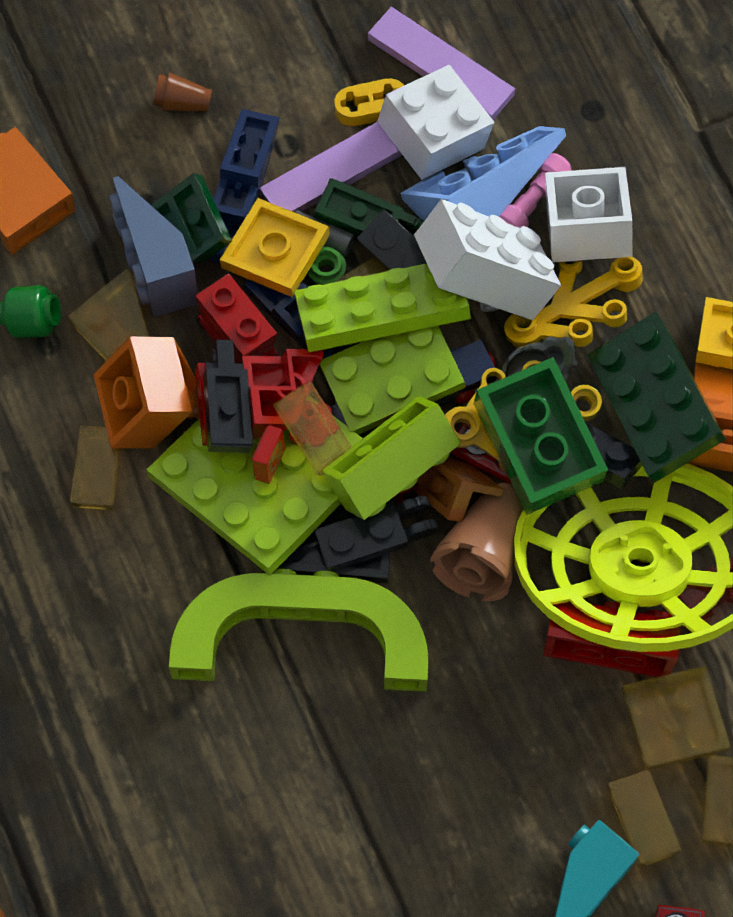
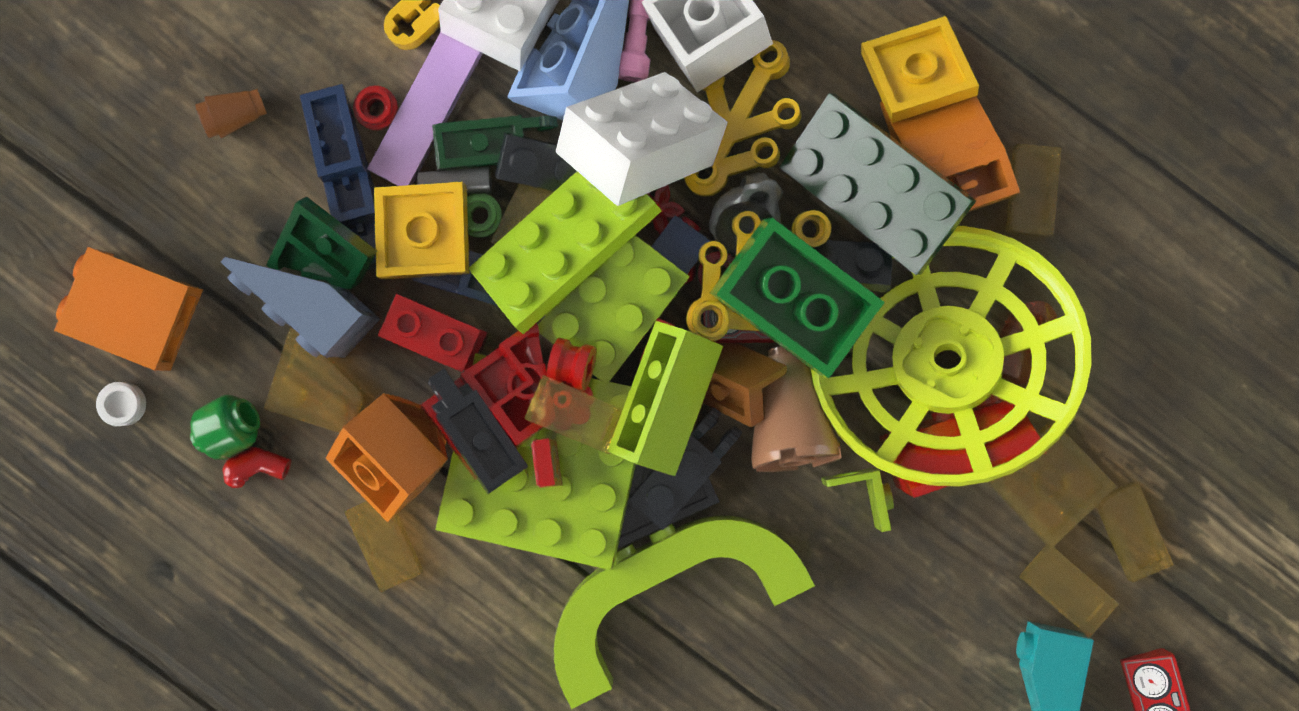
camera: 30 degrees left, 20 degrees up
none -> red arm [222,447,292,488]
none -> red plate [353,85,399,131]
none -> red wheel [547,337,597,391]
none -> red plant [647,185,685,235]
none -> lime bracket [821,468,894,532]

